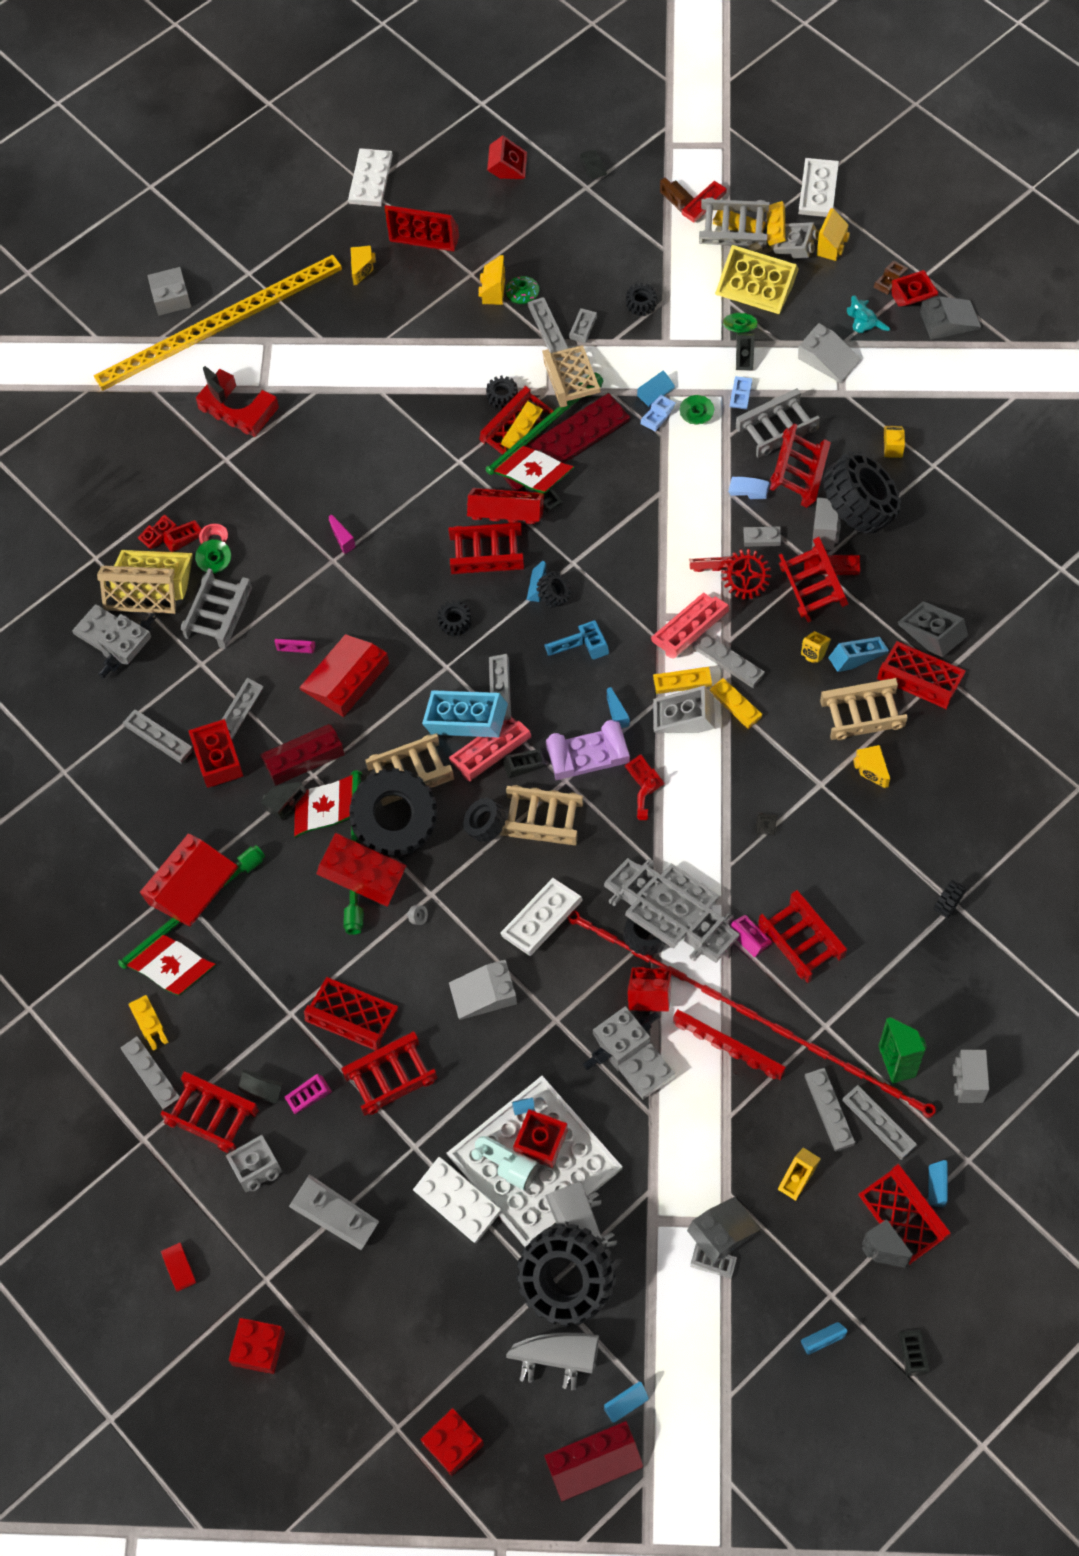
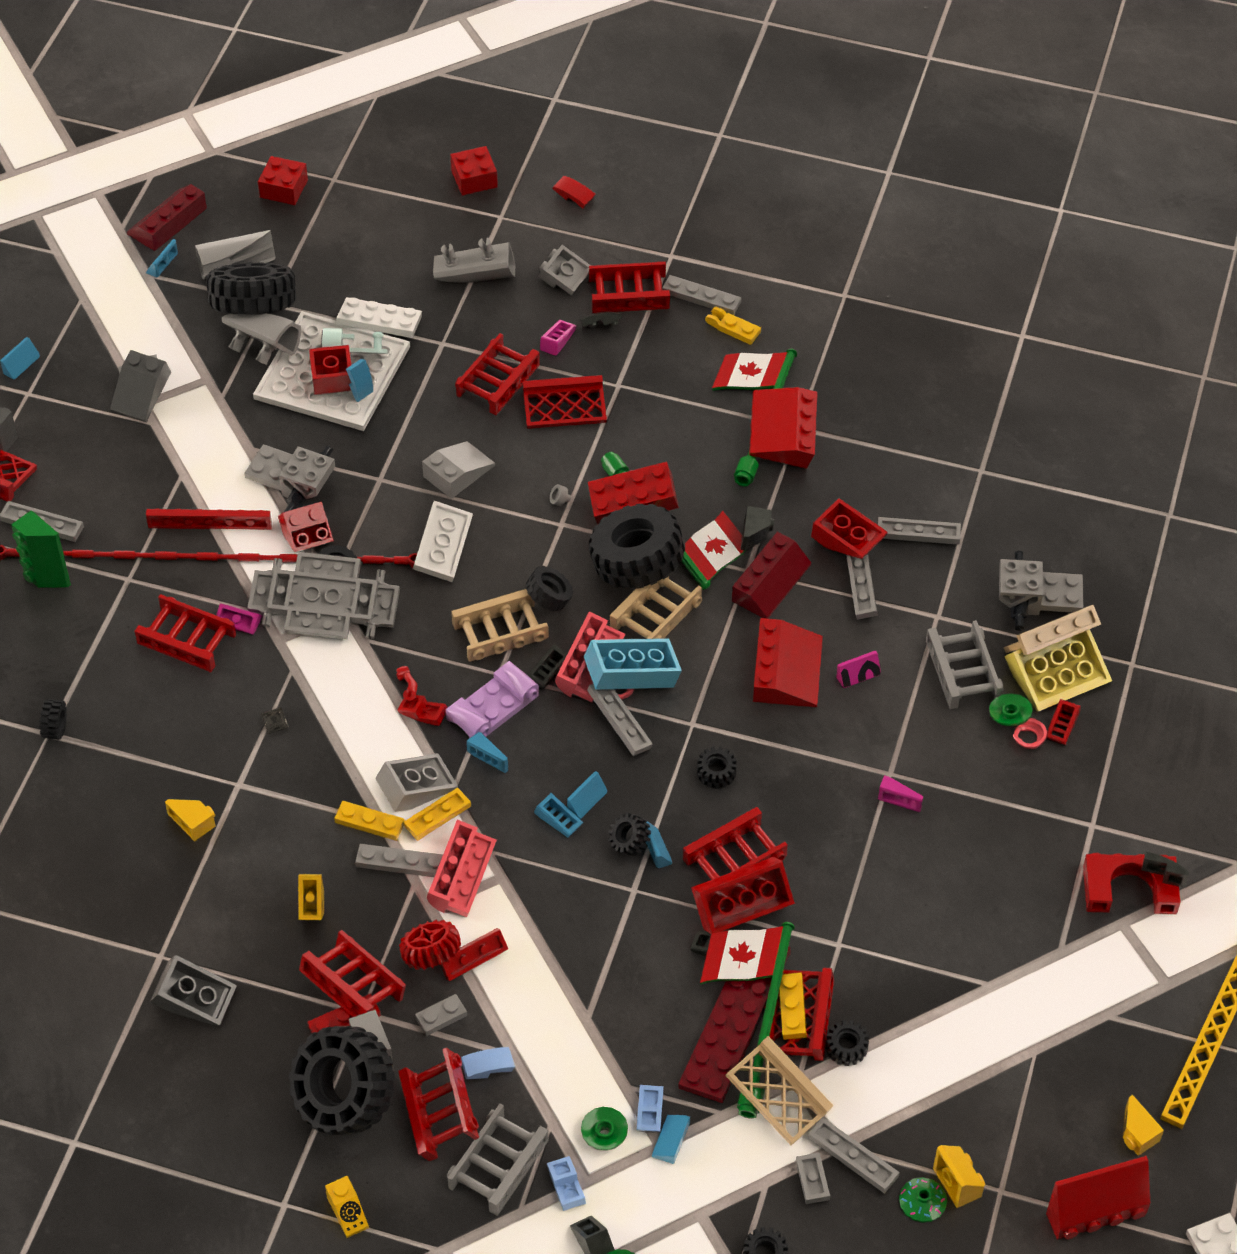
camera: 145 degrees right, 10 degrees down
red slope [138,514,178,550] -> none
yellow slope [778,1148,821,1201] -> none
light grey plate [805,1068,855,1152] -> none
tan fence [820,678,907,740] -> none
dark azure slope [828,637,889,672] -> none
red fence [877,641,966,709] -> none

